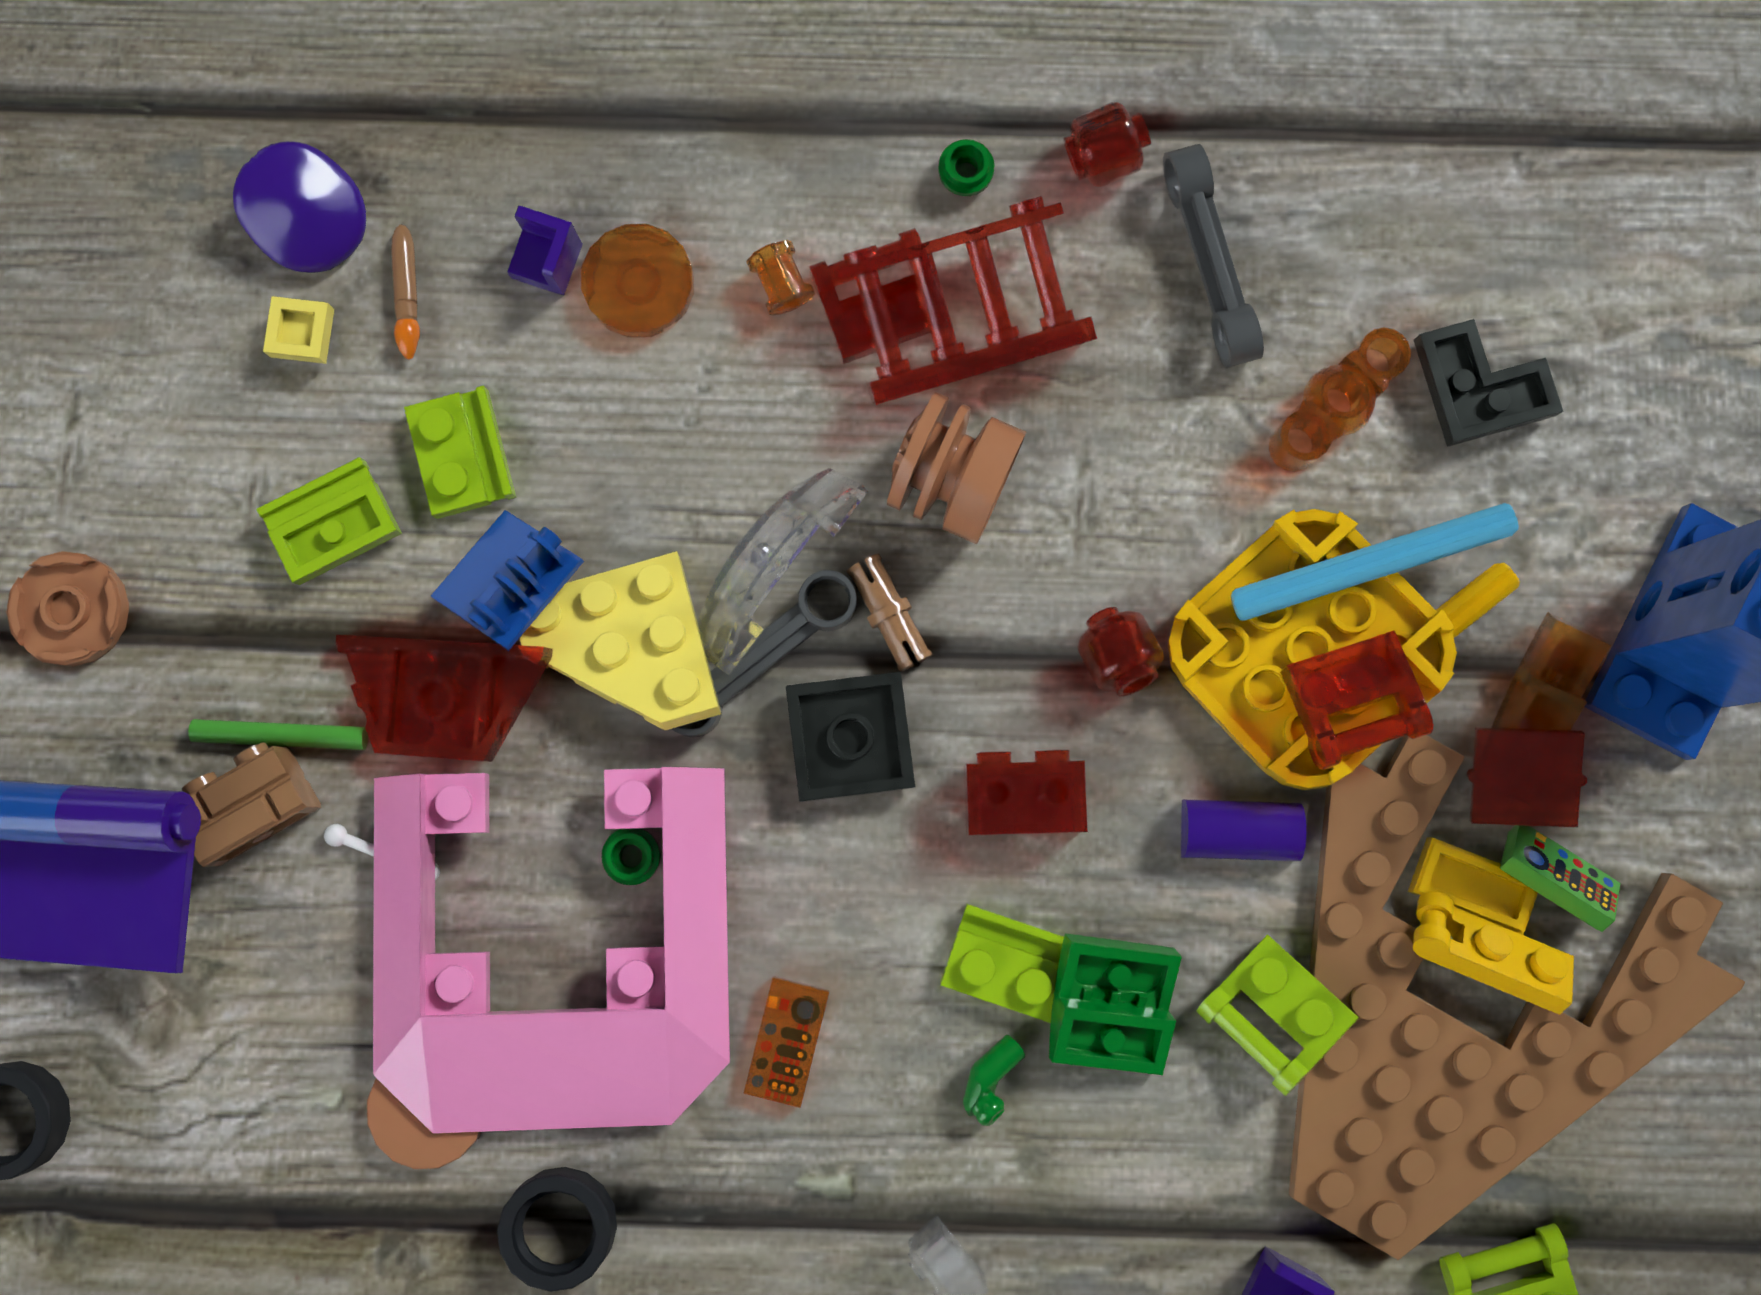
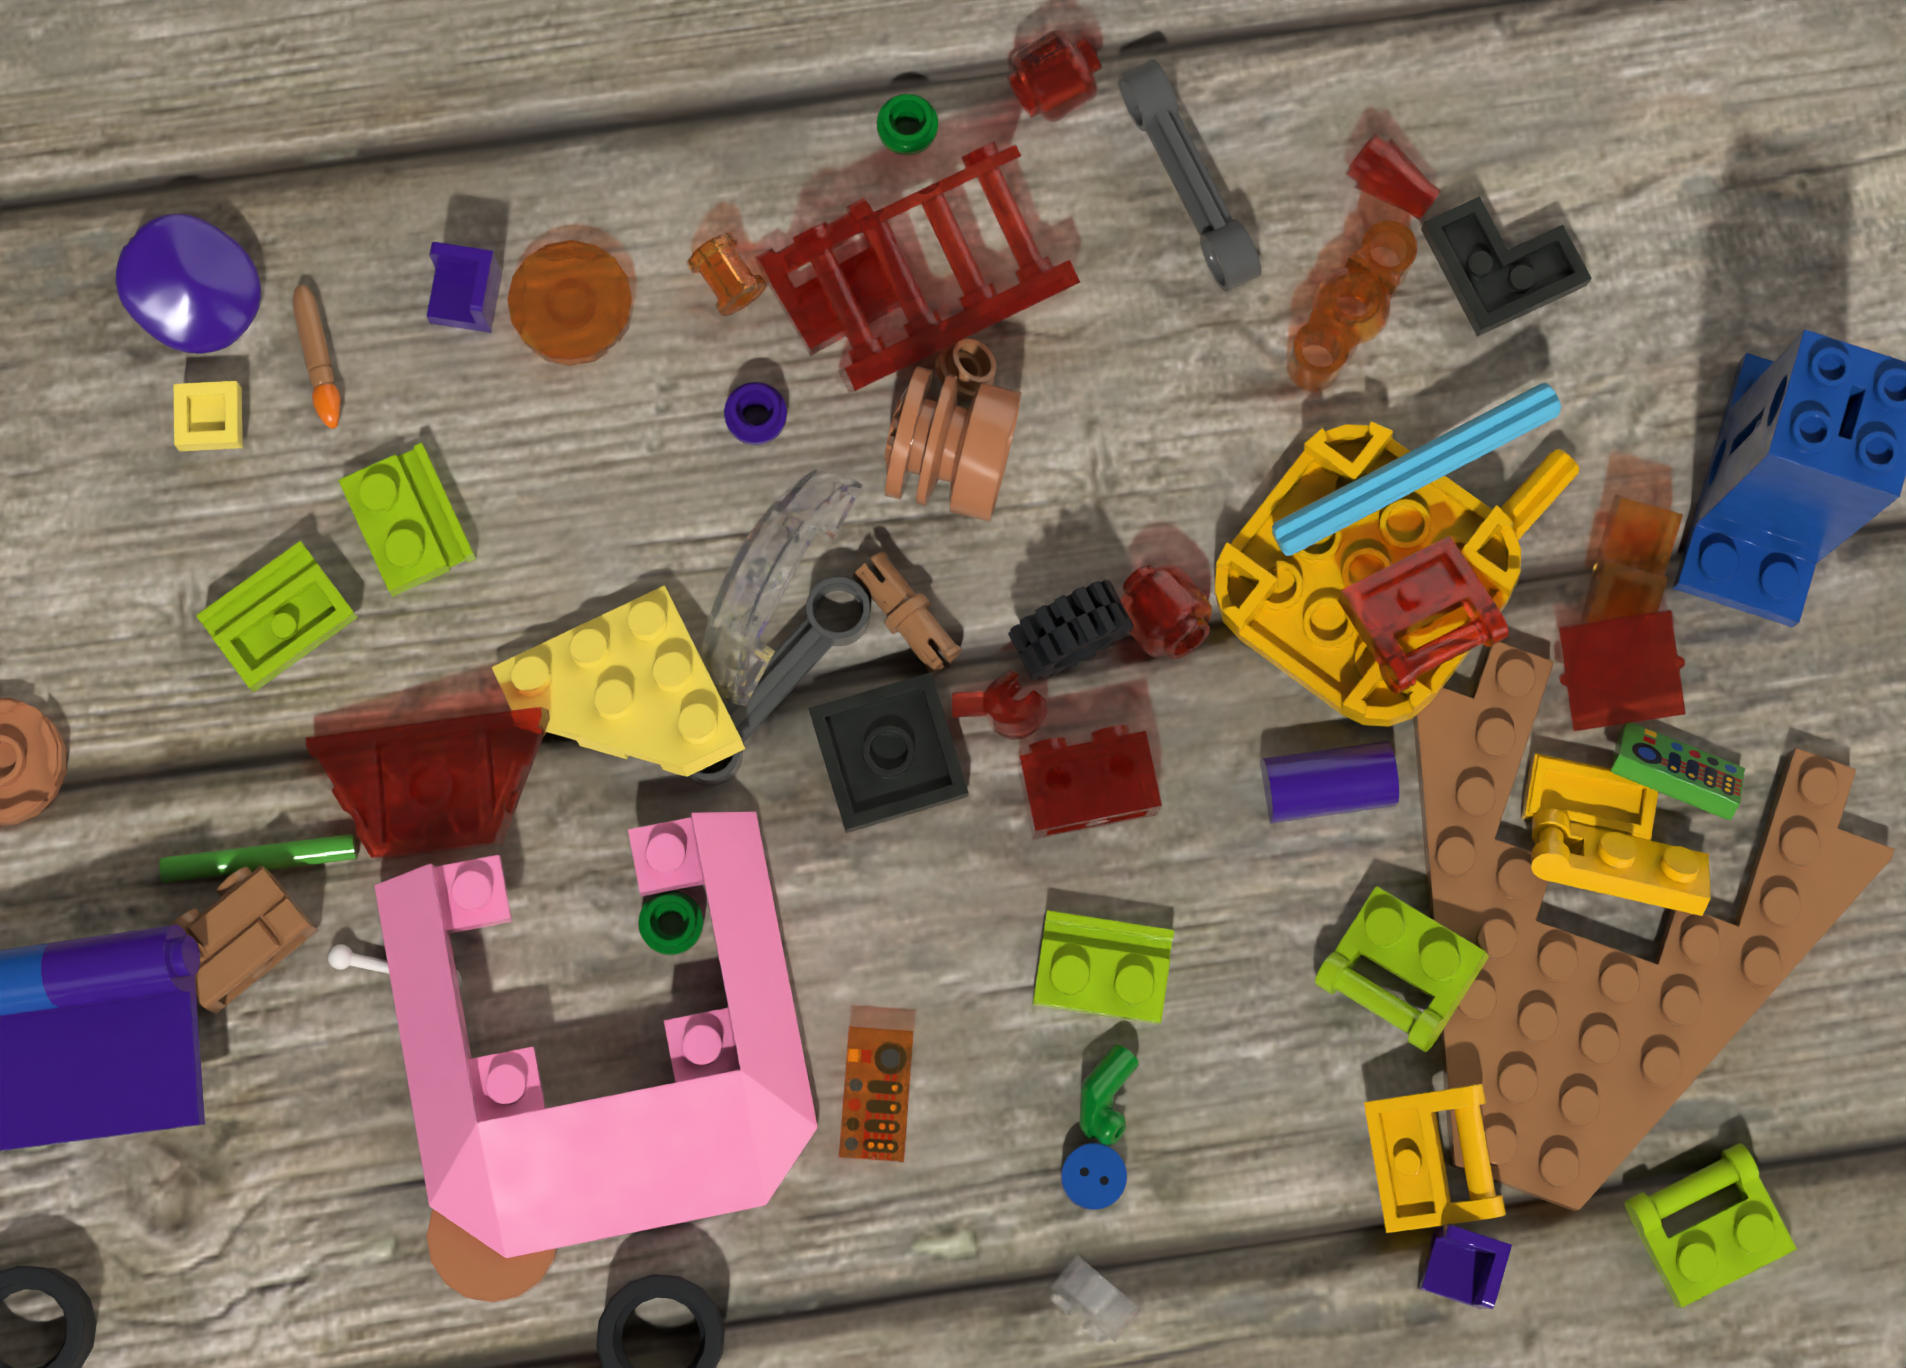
camera: 15 degrees left, 5 degrees down
blue hinge [431,510,584,651] -> none
green slope [1049,933,1182,1075] -> none
none -> dark purple plate [724,382,787,445]
none -> medium nougat plate [935,338,997,400]
none -> clear red piece [952,670,1048,740]
none -> black tyre [1008,580,1134,680]
none -> blue tile [1061,1143,1127,1210]
none -> clear red cone [1345,133,1441,220]
none -> yellow plate [1364,1084,1506,1233]

